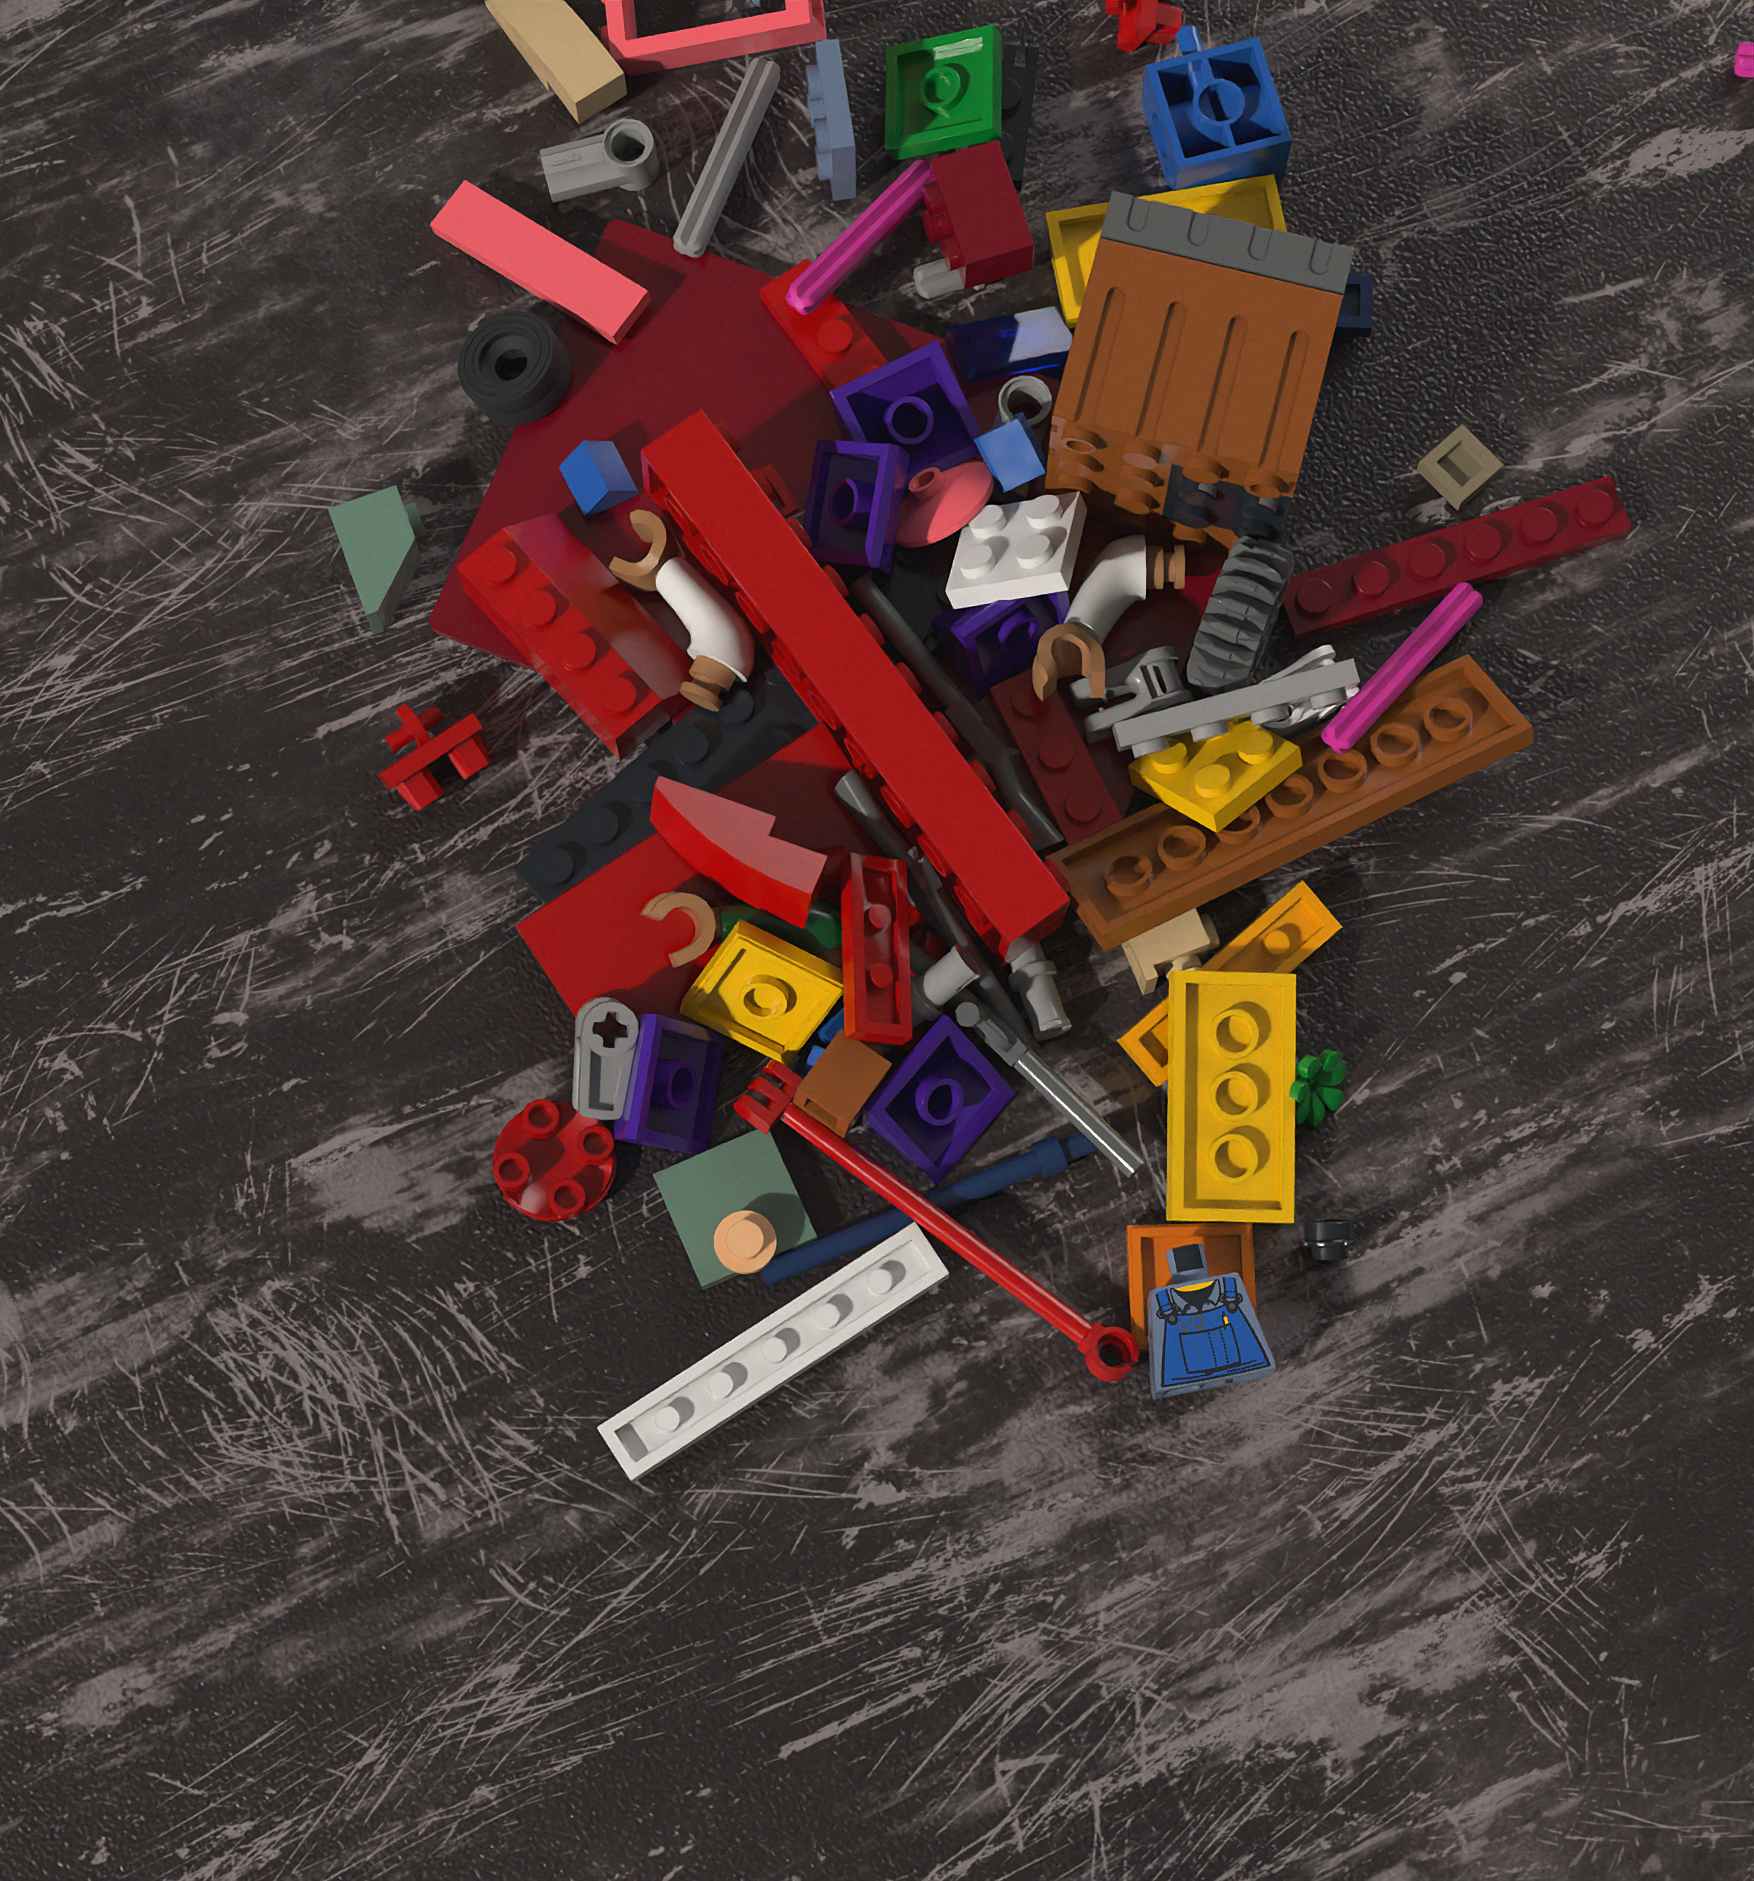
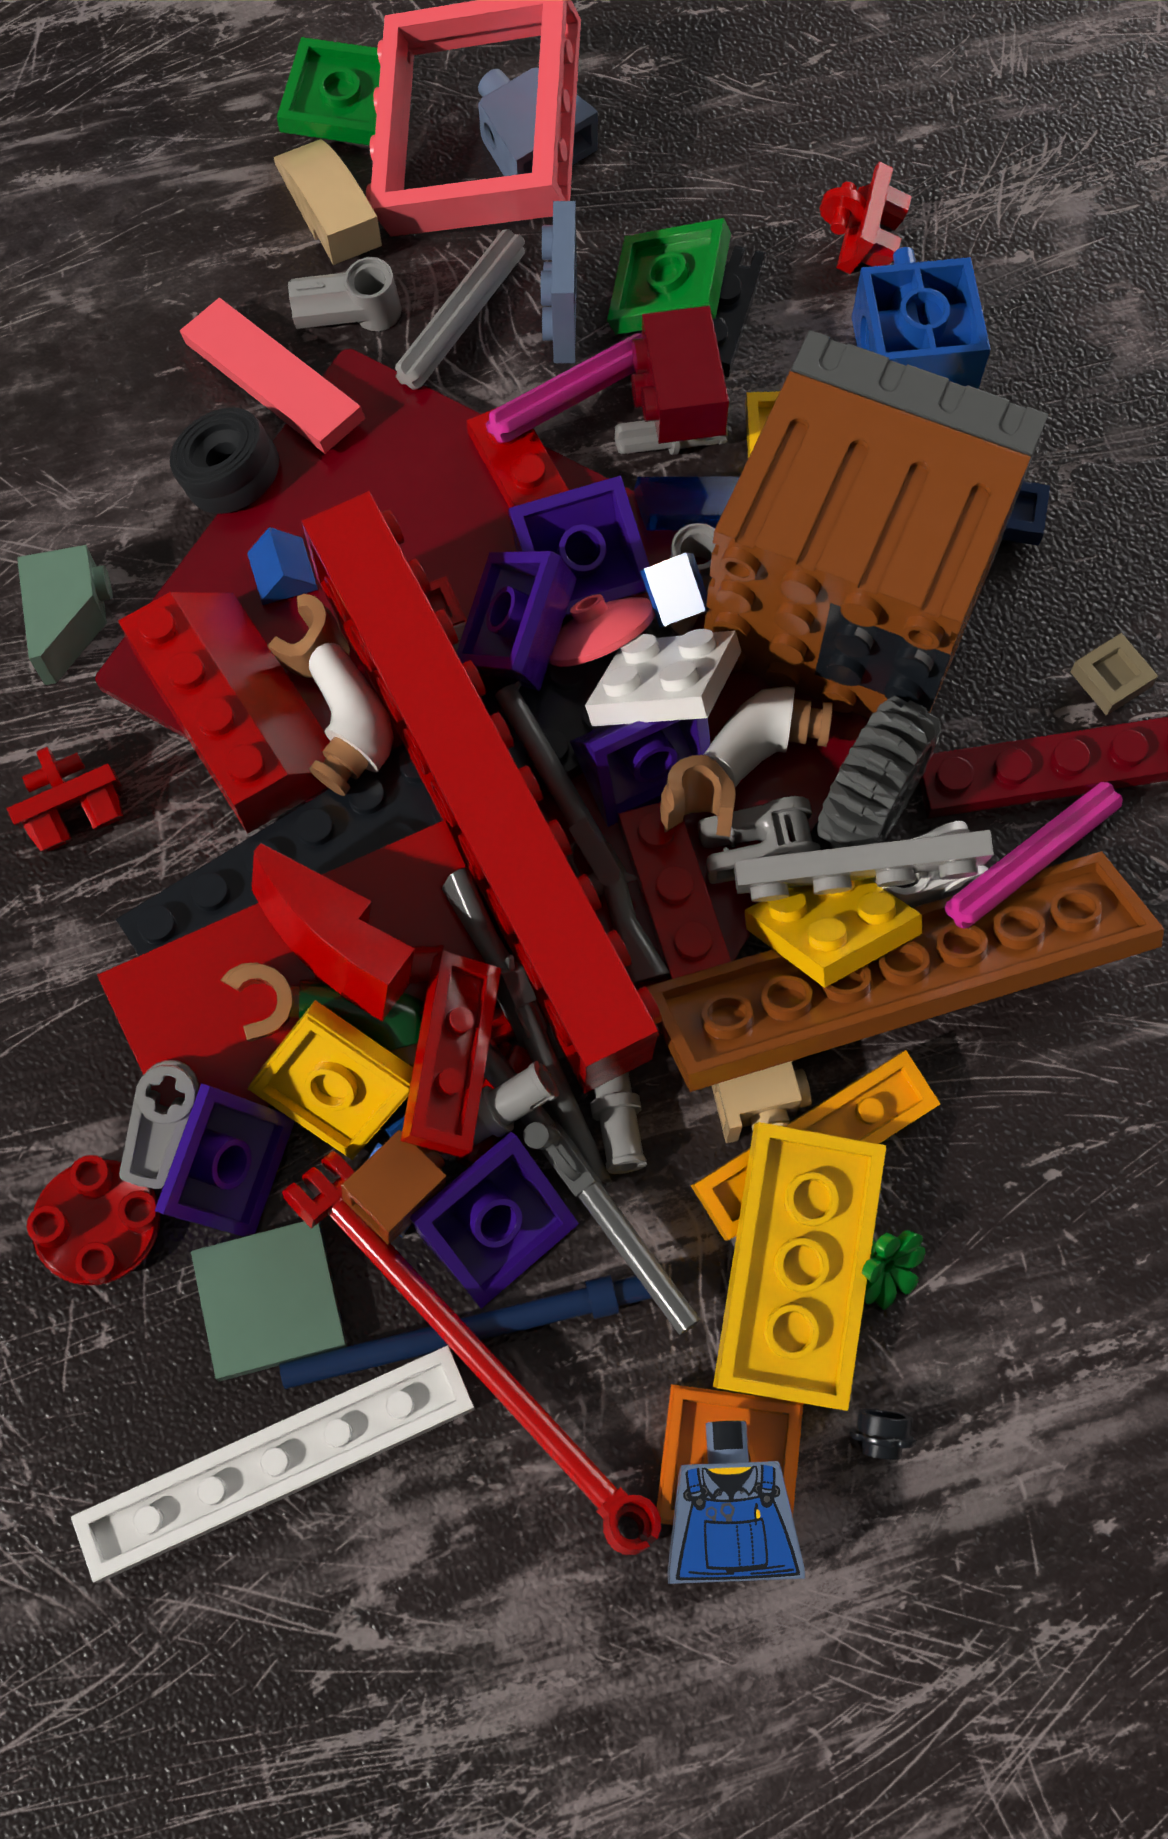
camera: 10 degrees right, 5 degrees down
light nougat plate [714,1210,777,1274] -> none

